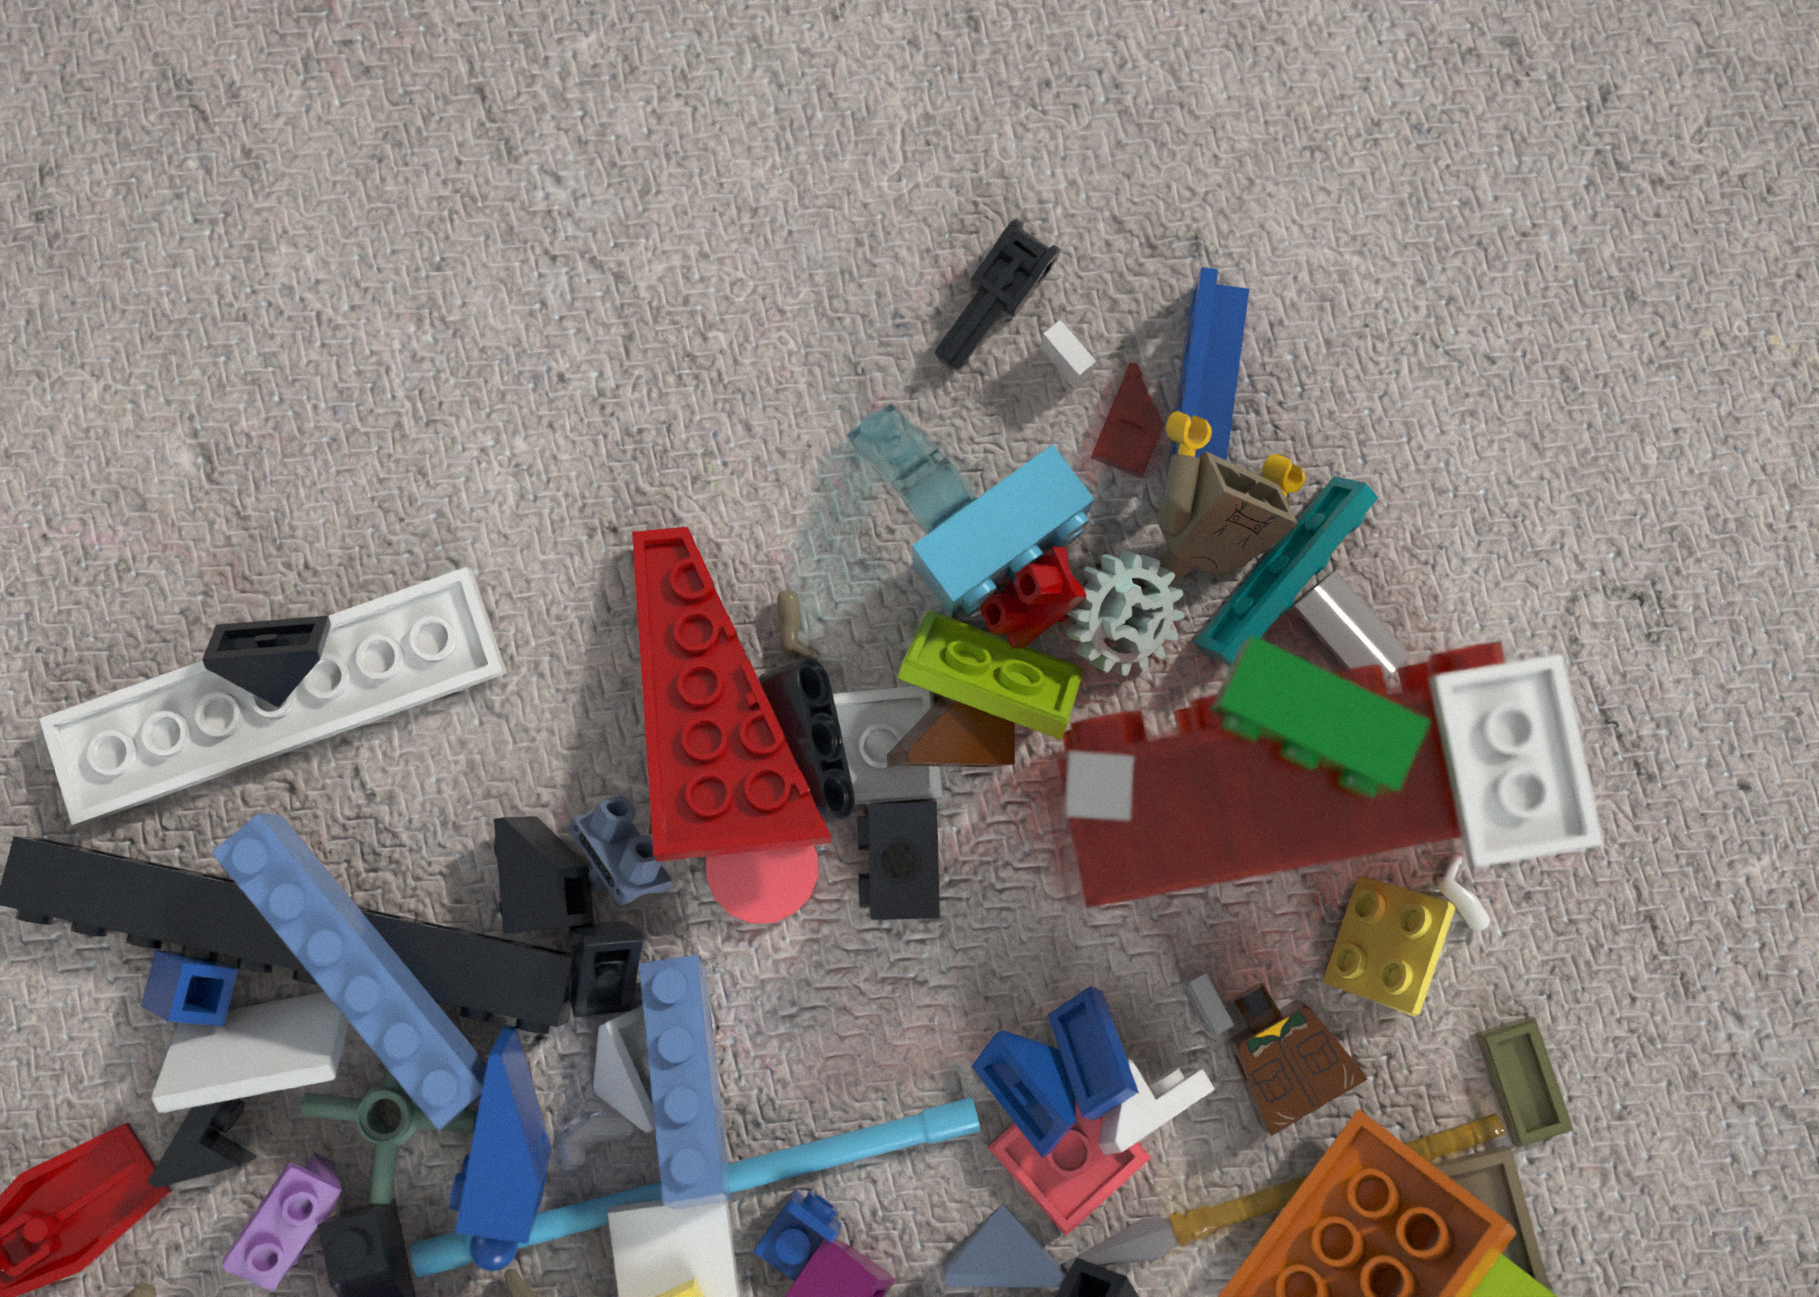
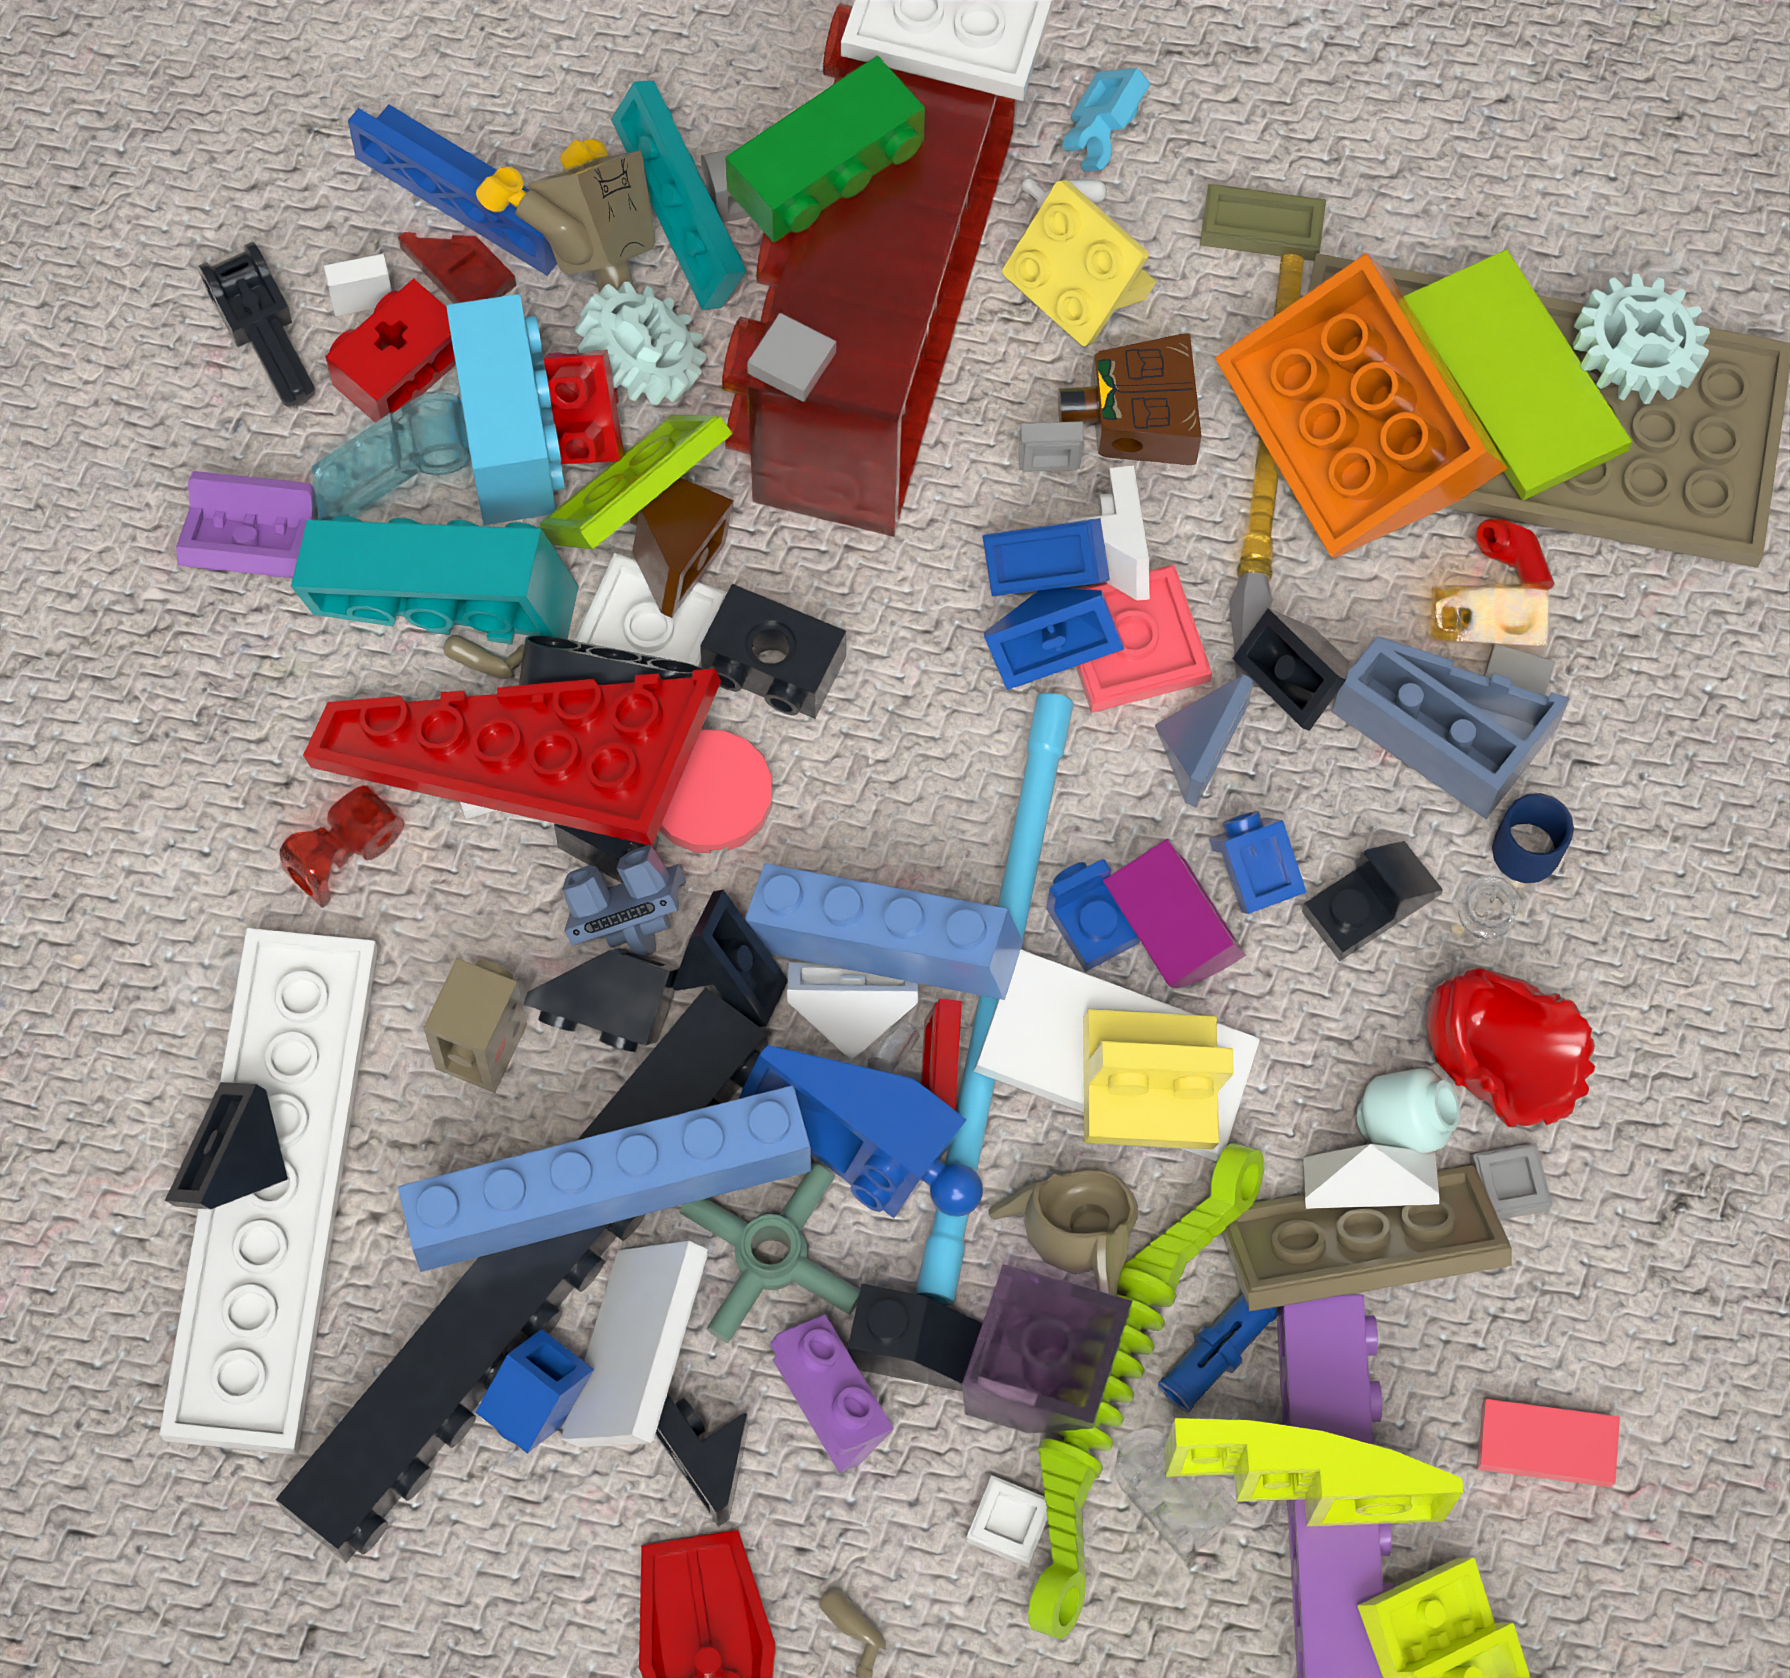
camera: 70 degrees left, 15 degrees down
none -> medium lavender bracket [176,471,315,578]
none -> clear red leg [279,785,405,908]
none -> teal wedge [291,516,579,645]
none -> red brick [325,278,456,429]
none -> dark tan brick [423,958,527,1093]
none -> red tile [920,998,962,1111]
none -> medium azure plate [1062,68,1151,172]

